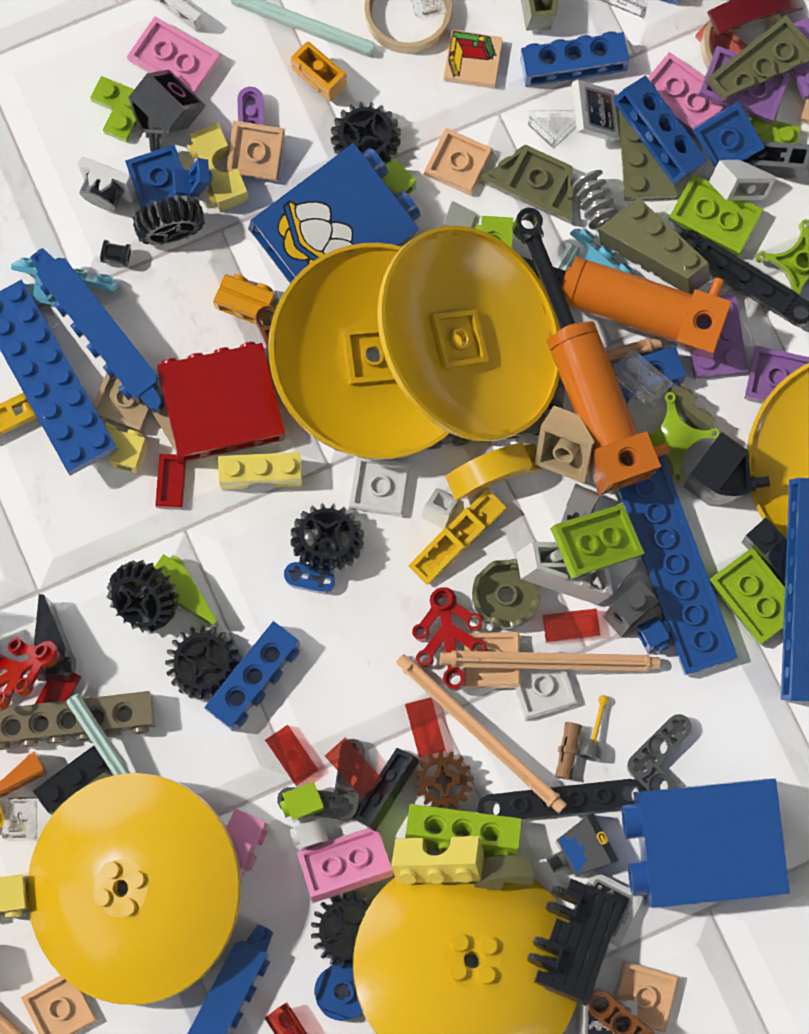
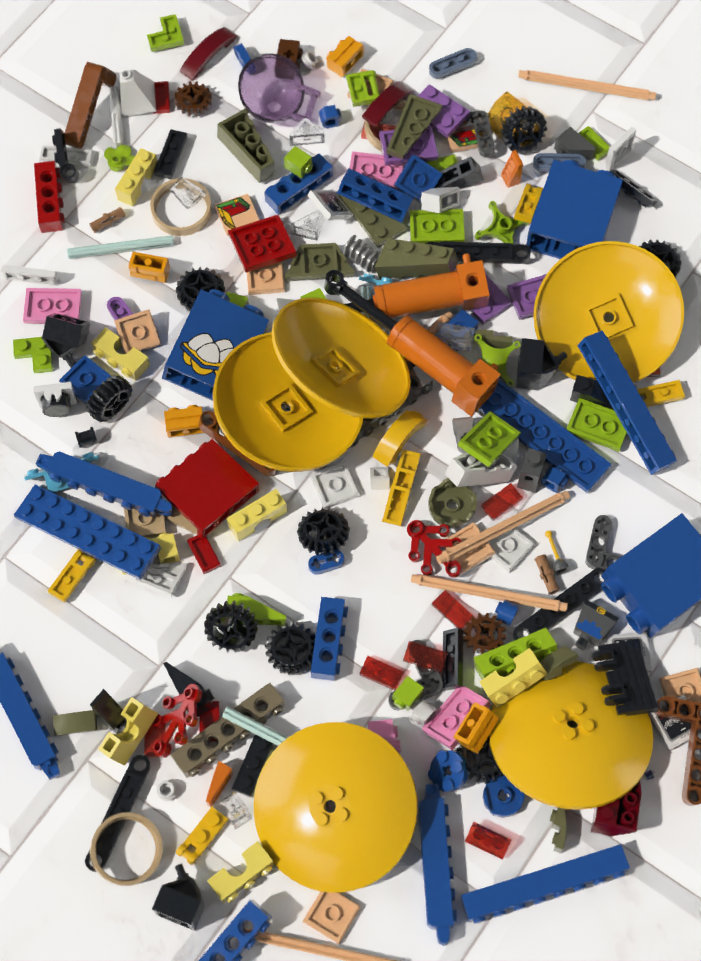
camera: 30 degrees left, 10 degrees down
blue bracket [173,158,212,198] -> none
tan slope [534,406,594,484] -> none
none -> white wing [135,563,187,598]
none -> red plate [228,214,297,273]
none -> lime brick [284,146,313,179]
none -> blue plate [428,750,468,792]
none -> light orange brick [453,702,499,754]
none -> blue plate [495,600,519,626]

